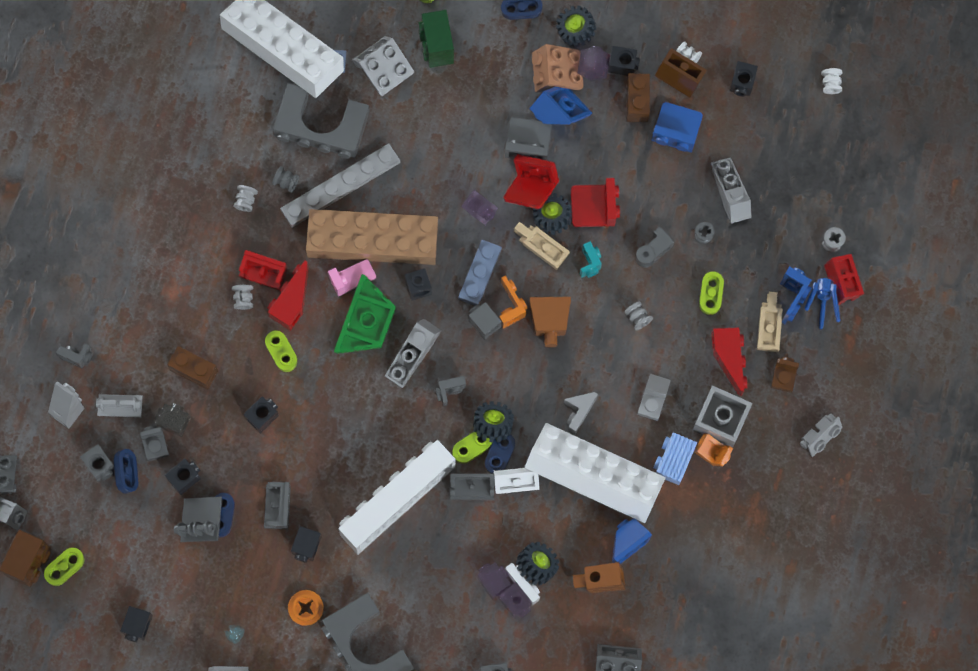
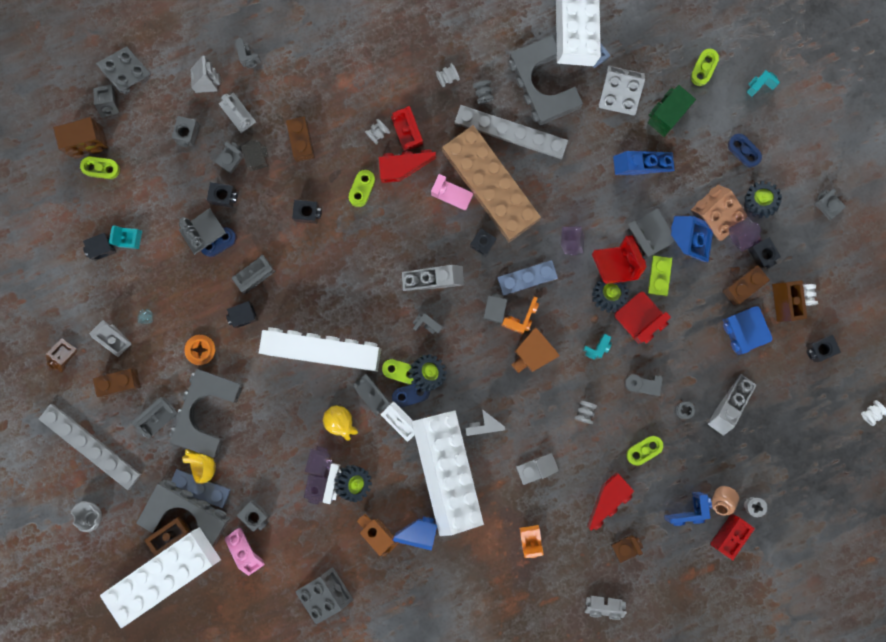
camera: 60 degrees right, 10 degrees up
dark blue plate [114,449,139,494] -> none
green wing [334,274,396,354] -> none
tan hinge [514,222,570,270] -> none
light blue brick [653,433,697,485] -> none
light grey brick [693,386,752,448] -> none
tan hinge [757,291,783,352] -> none
blue plant [805,278,840,329] -> none
none -> teal bracket [109,226,142,249]
none -> yellow piece [323,405,358,441]
none -> blue slope [613,151,675,175]
none -> lime plate [647,256,672,296]
none -> nougat head [711,486,739,515]

